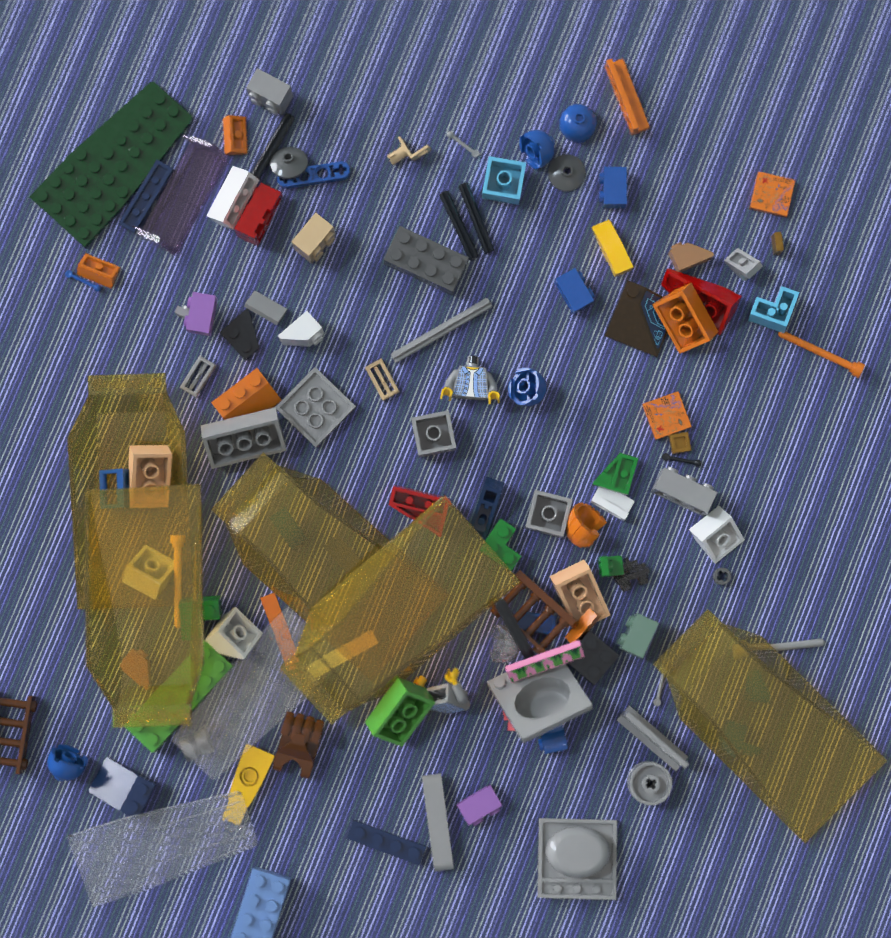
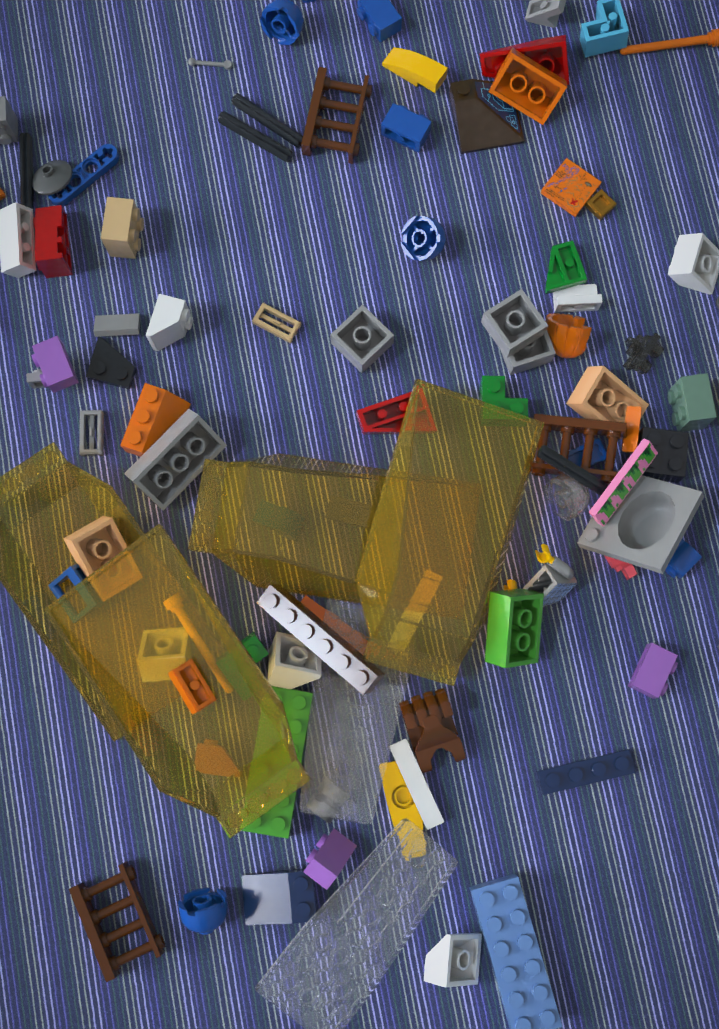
camera: 30 degrees left, 5 degrees down
light grey plate [276,367,356,448] -> none
dark grey brick [384,226,469,296] -> none
tan bracket [387,136,432,165] -> none
light grey axle [391,298,492,363] -> none
light grey beam [422,773,454,872] -> none
torso [440,356,500,404] -> none
dark blue slope [467,477,505,541] -> none
medium azure brick [482,156,526,205] -> none
dark grey dish [548,154,586,192] -> none
green slope [598,556,624,578] -> none
light grey brick [651,467,717,516] -> none
black hinge [662,453,701,467] -> none
medium nougat slope [668,242,714,272] -> none
none -> orange slope [168,659,217,714]
none -> brick [256,584,385,695]
none -> reddish brown fence [301,67,373,164]
none -> medium lavender brick [303,828,357,890]
none -> white sticker [389,739,444,830]
none -> white slope [424,933,482,987]
none -> light grey brick [481,289,548,358]

